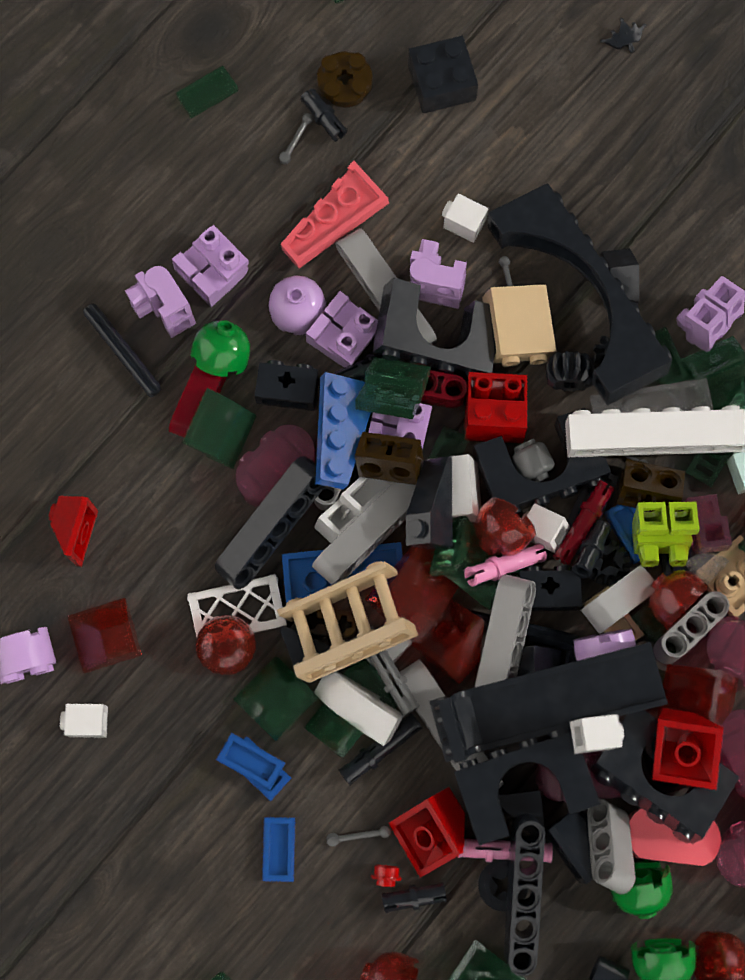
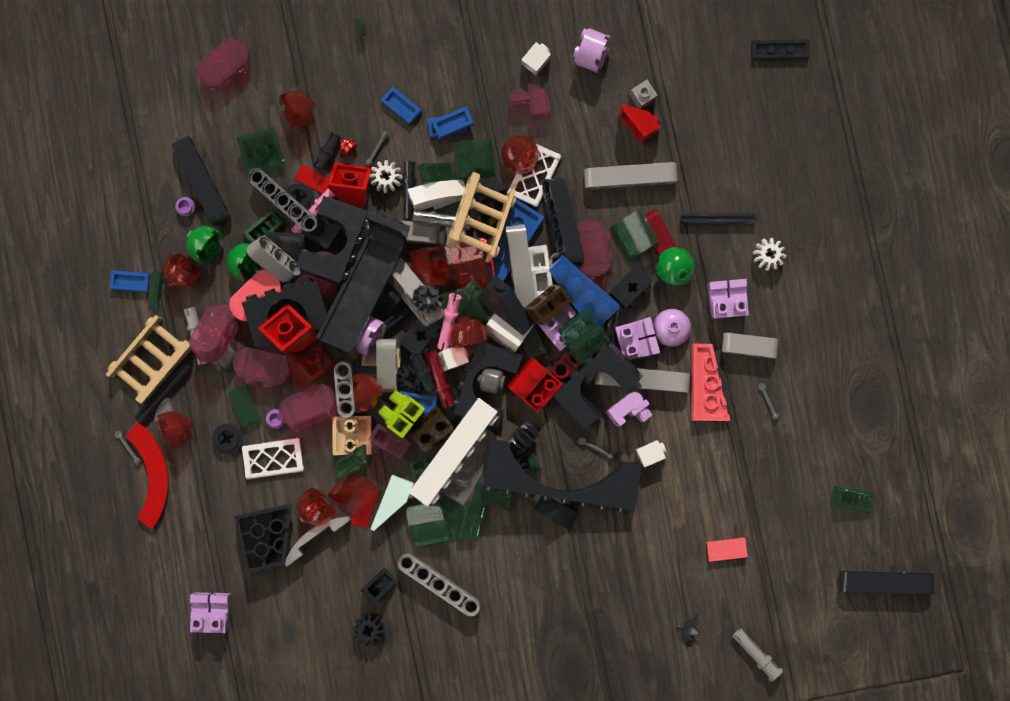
camera: 130 degrees right, 10 degrees up
clear red slope [67,598,142,674] -> none
lavender hips [125,266,196,338] -> none
clear green tile [176,66,238,119] -> none
black pin [301,88,347,142] -> none
dark brown plate [317,51,373,108] -> none
black brick [408,35,478,114] -> none
tan panel [482,285,556,367] -> none
white brick [570,714,624,754] -> none
lavender hips [677,276,745,352] -> none
clear tile [685,553,729,585] -> none
none -> dark green slope [243,209,284,244]
none -> red sticker [294,164,329,194]
none -> white gear [370,160,403,193]
none -> black gear [412,283,444,313]
none -> clear pink brick [509,84,550,118]
none -> clear green tile [527,453,542,473]
none -> light grey beam [584,162,678,190]
none -> light grey brick [629,80,658,109]
none -> coral tile [706,537,748,562]
none -> light grey beam [722,333,779,359]
none -> white gear [753,238,786,271]

